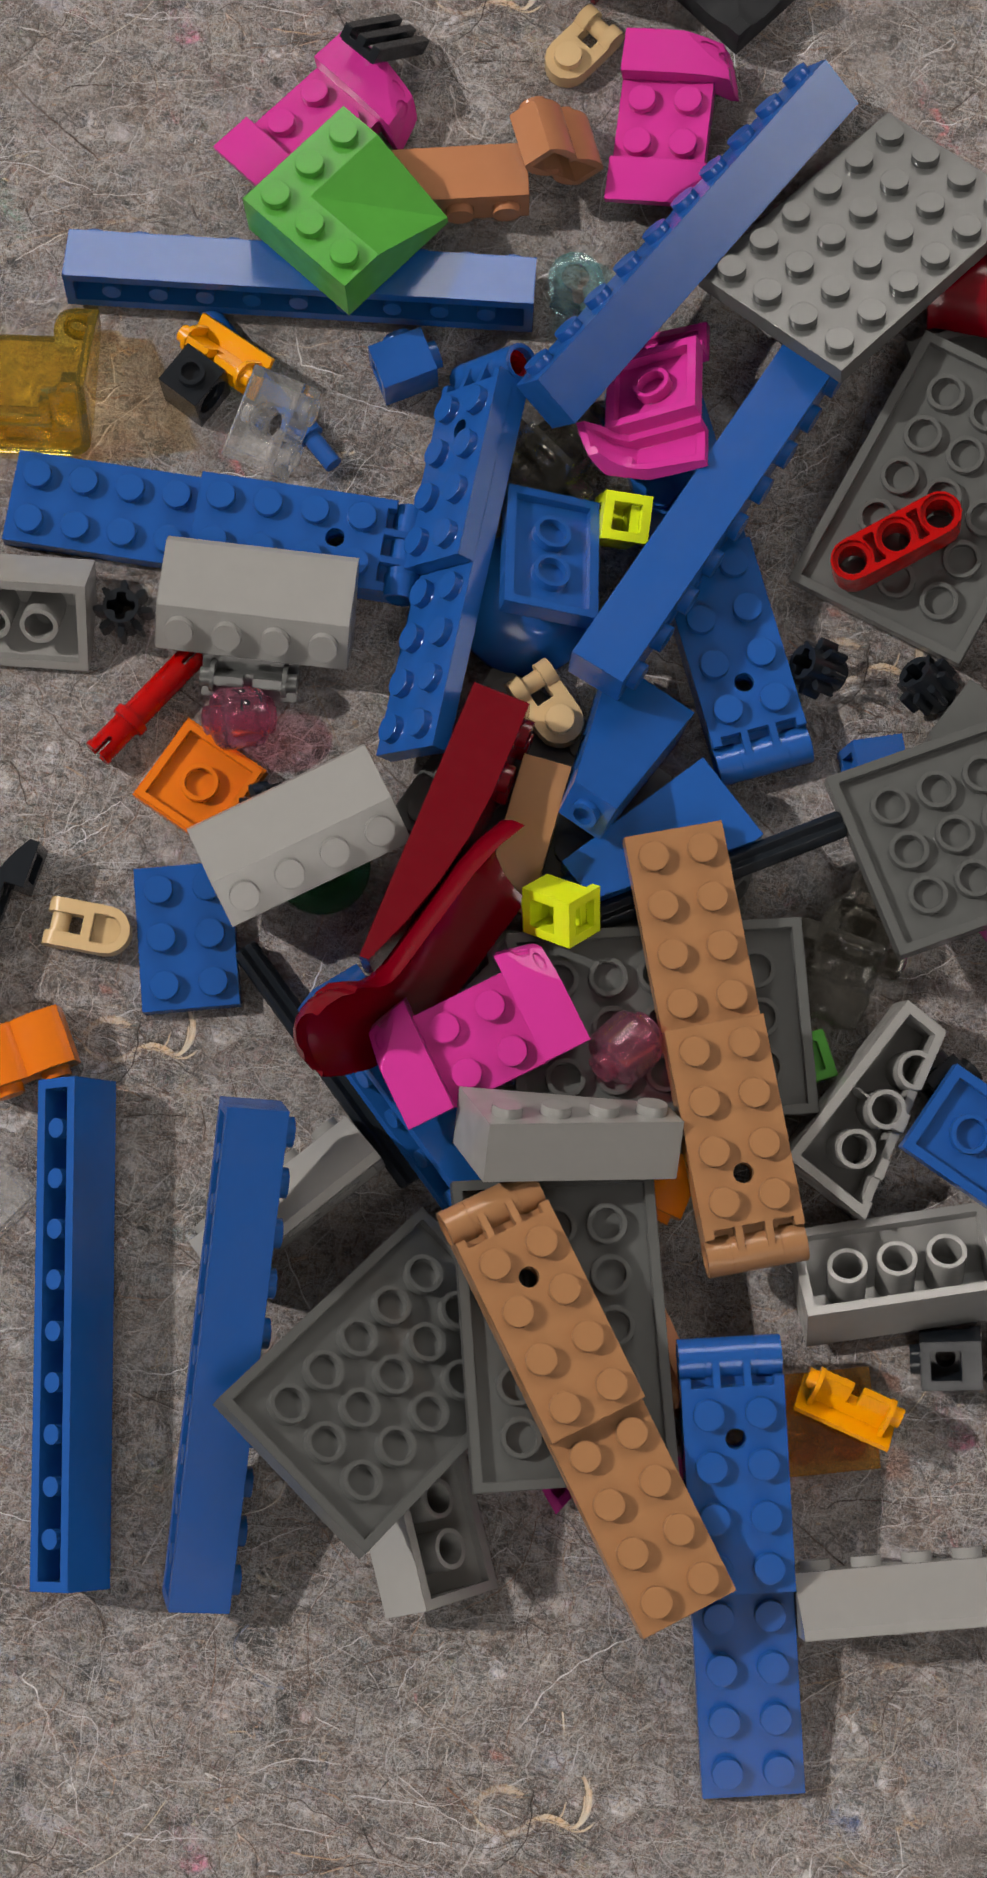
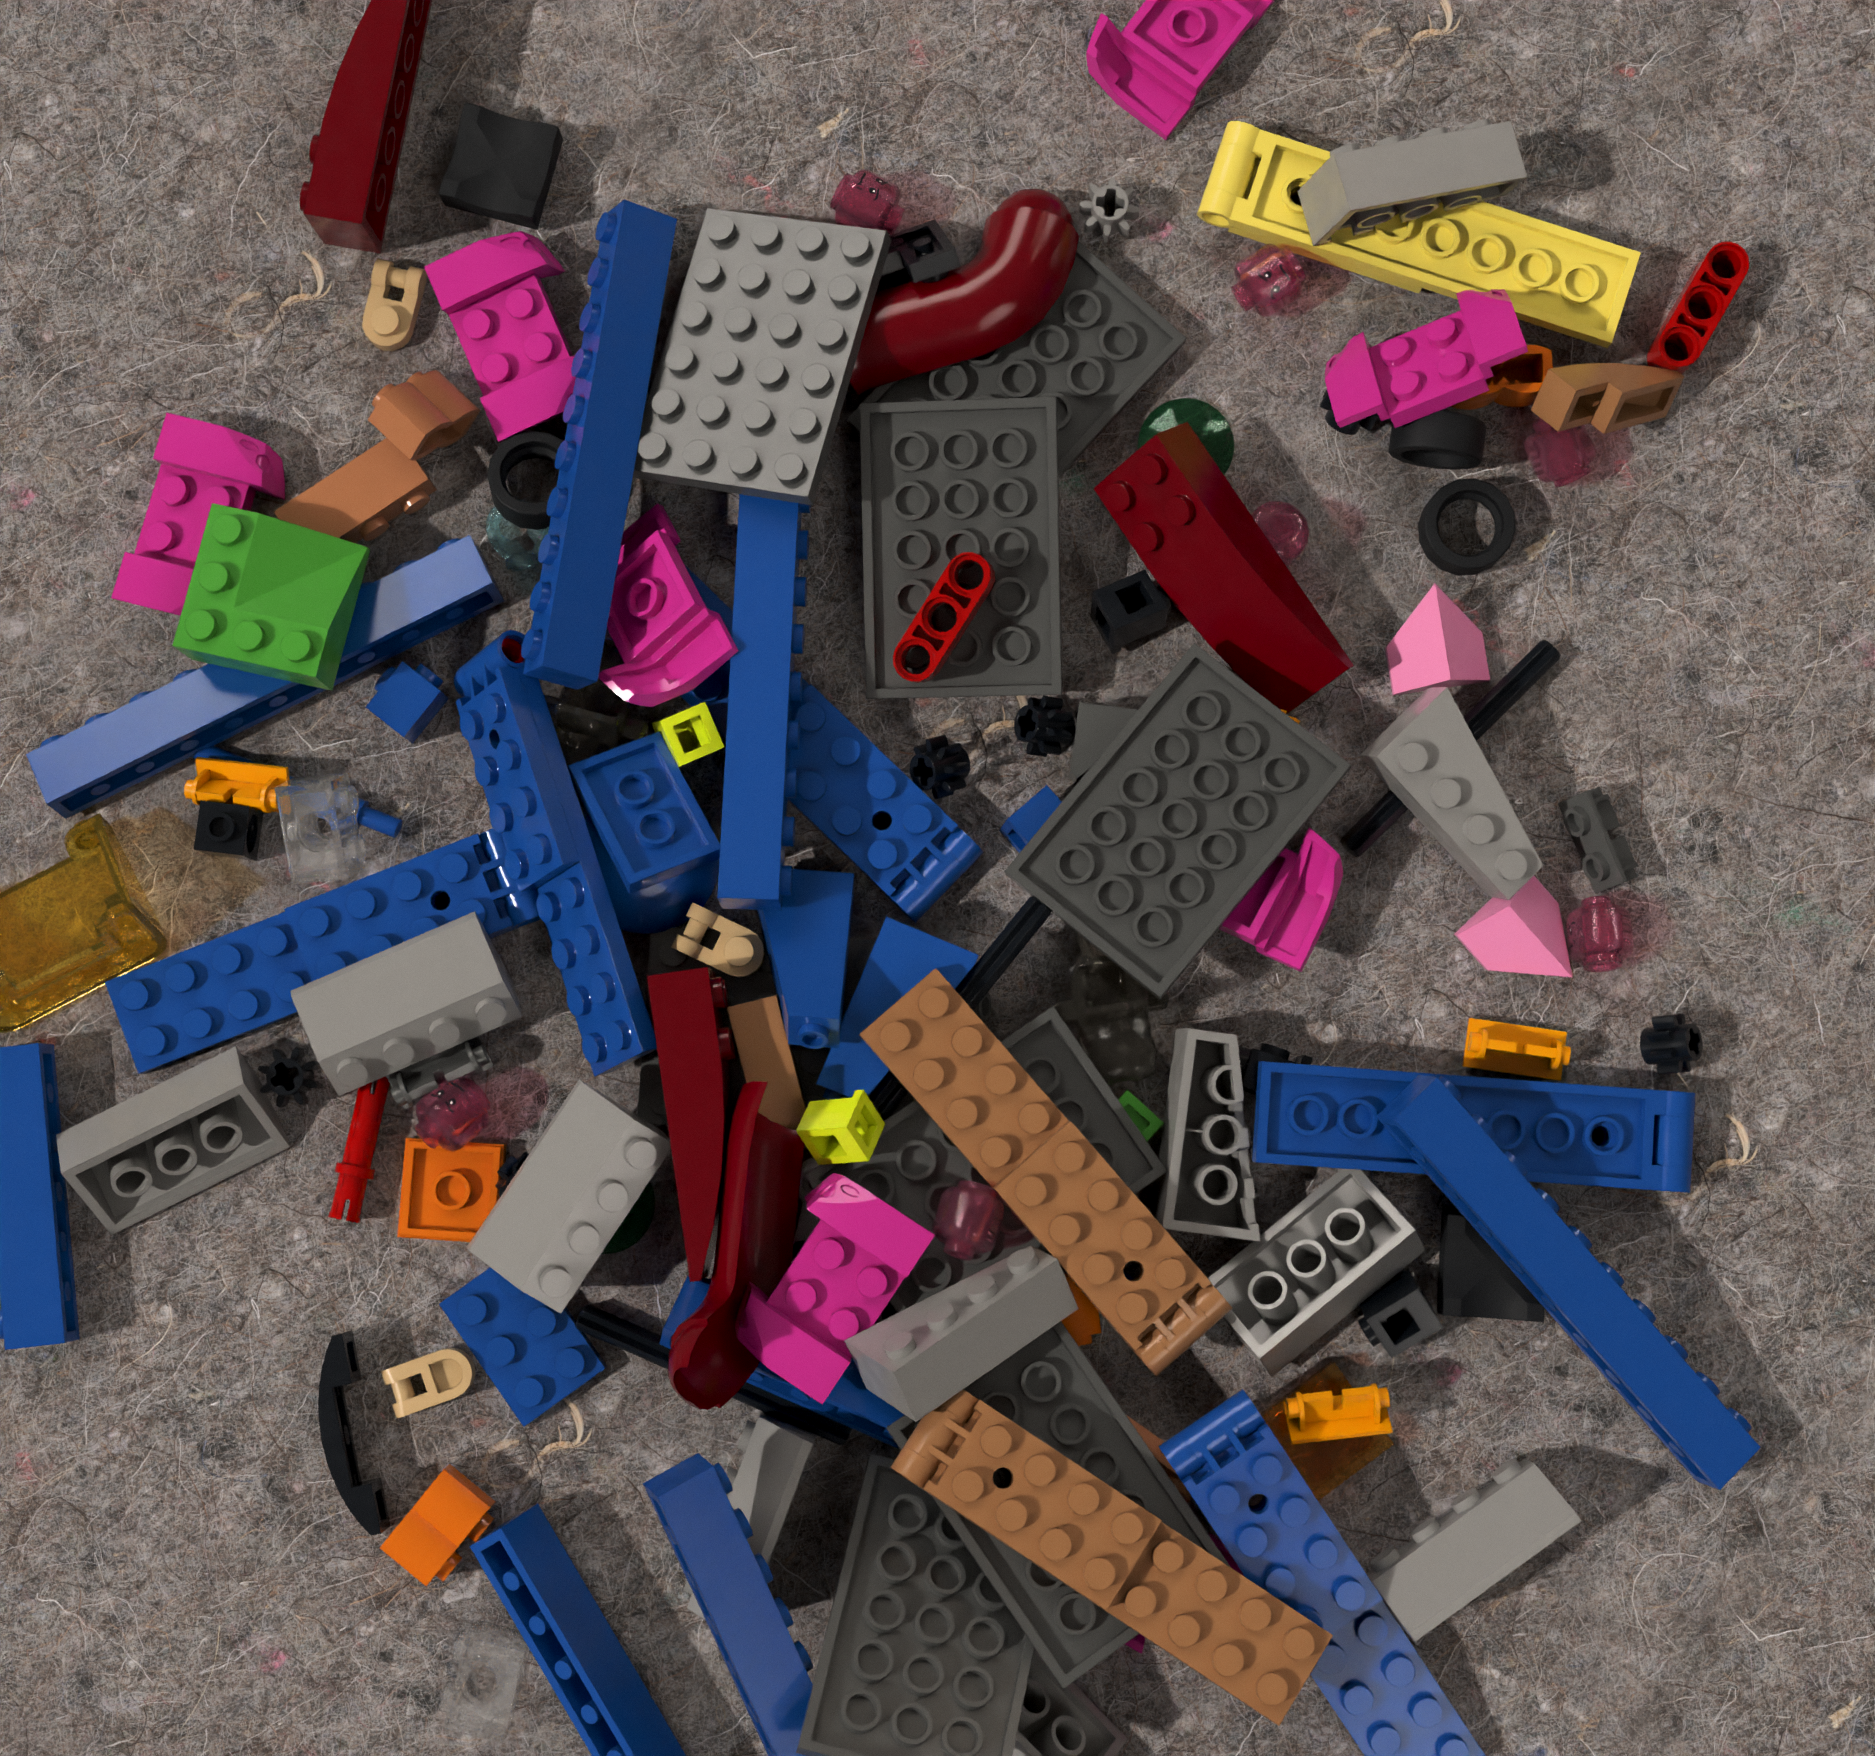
camera: 30 degrees left, 5 degrees up
black tile [340,14,430,64] -> none
none -> black tyre [487,431,564,530]

